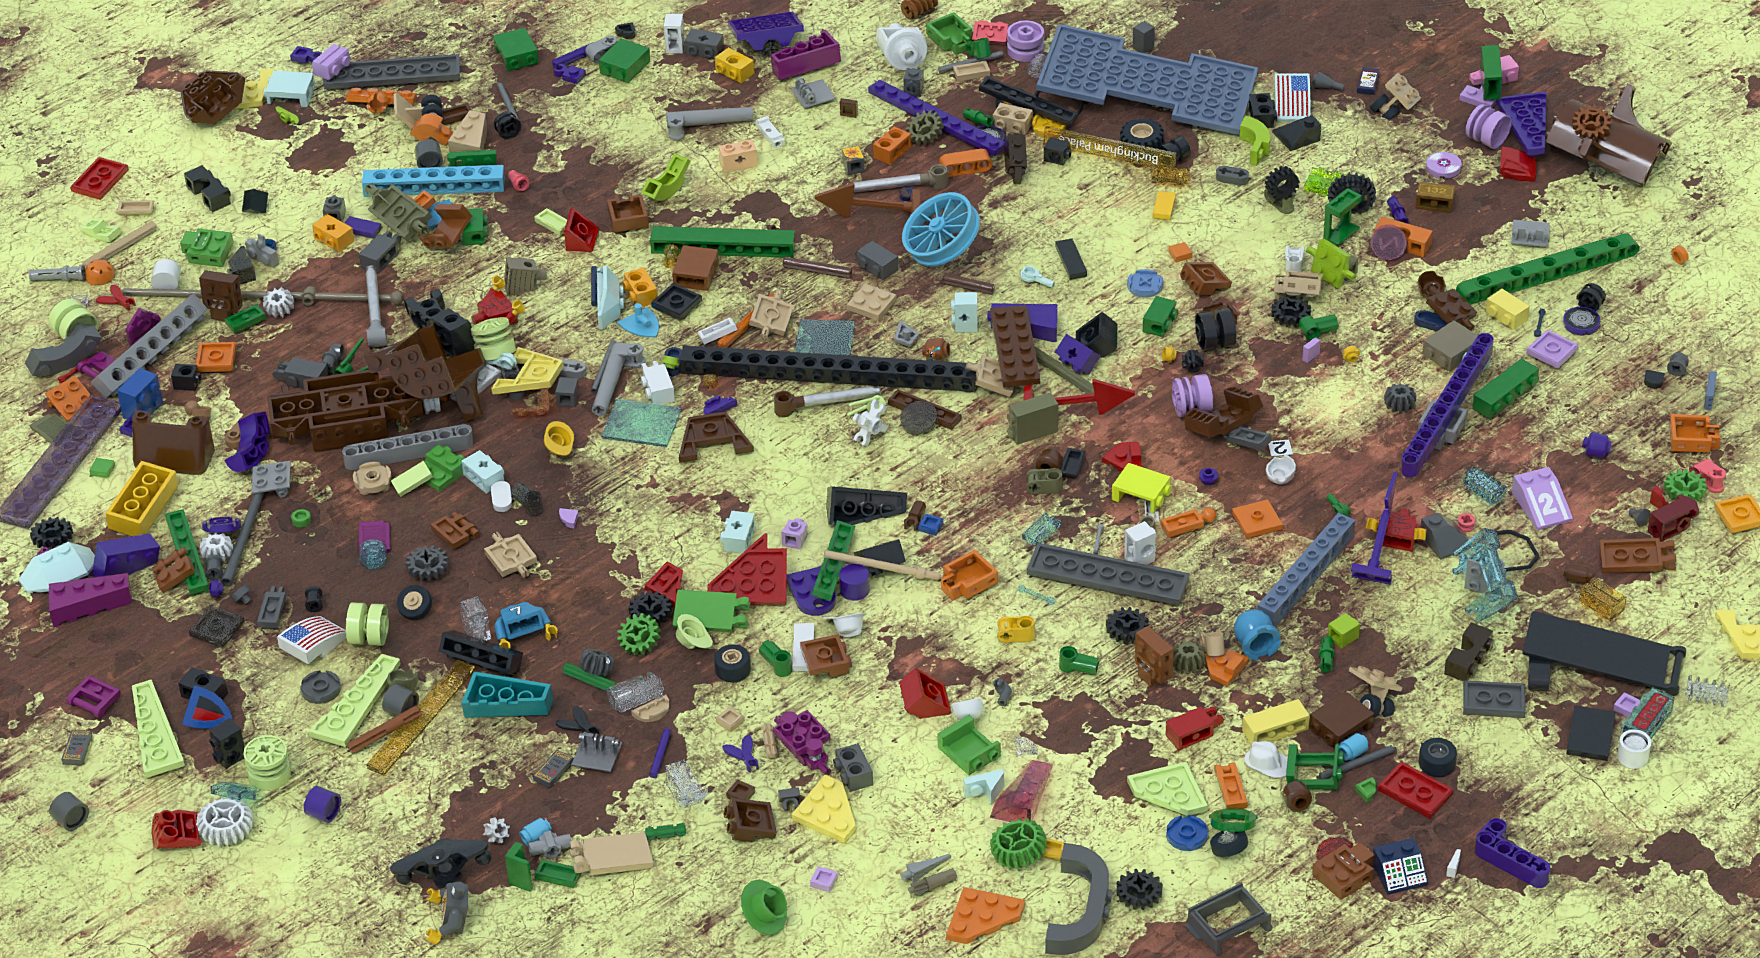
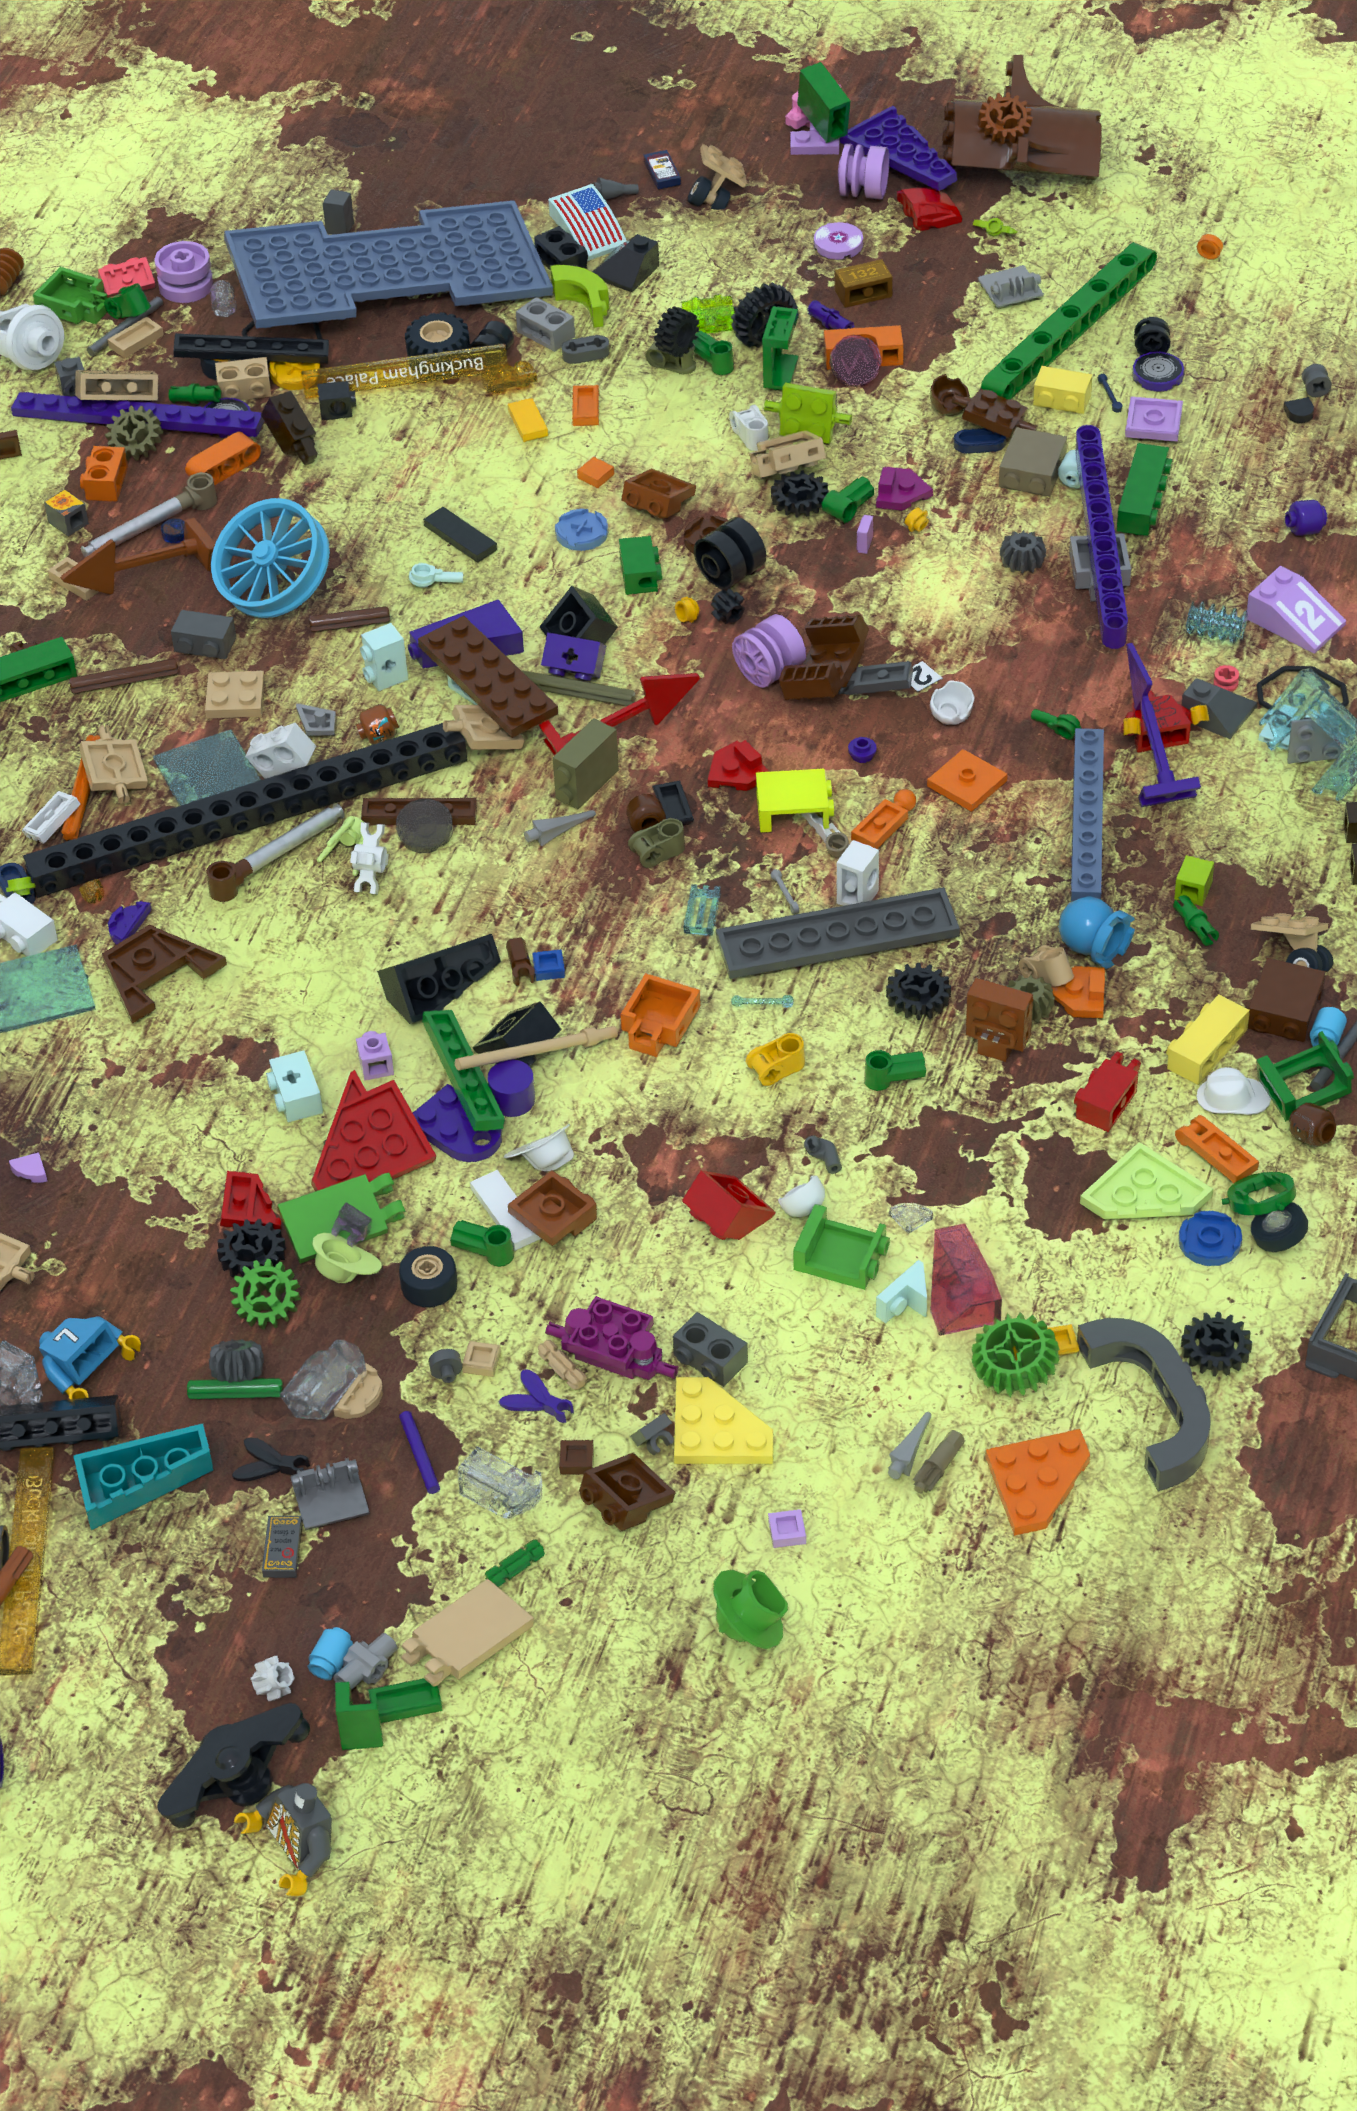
camera: 30 degrees left, 5 degrees up
none -> tan piece [75,370,158,400]
none -> white brick [245,723,316,779]
none -> tile [331,1202,372,1247]
none -> dark grey tile [428,1349,462,1383]
none -> light grey brick [516,297,575,352]
none -> light grey piece [524,810,596,847]
none -> orange tile [572,385,599,426]
none -> green piece [693,331,734,375]
none -> magenta plate [876,467,933,511]
none -> lime piece [973,218,1017,236]

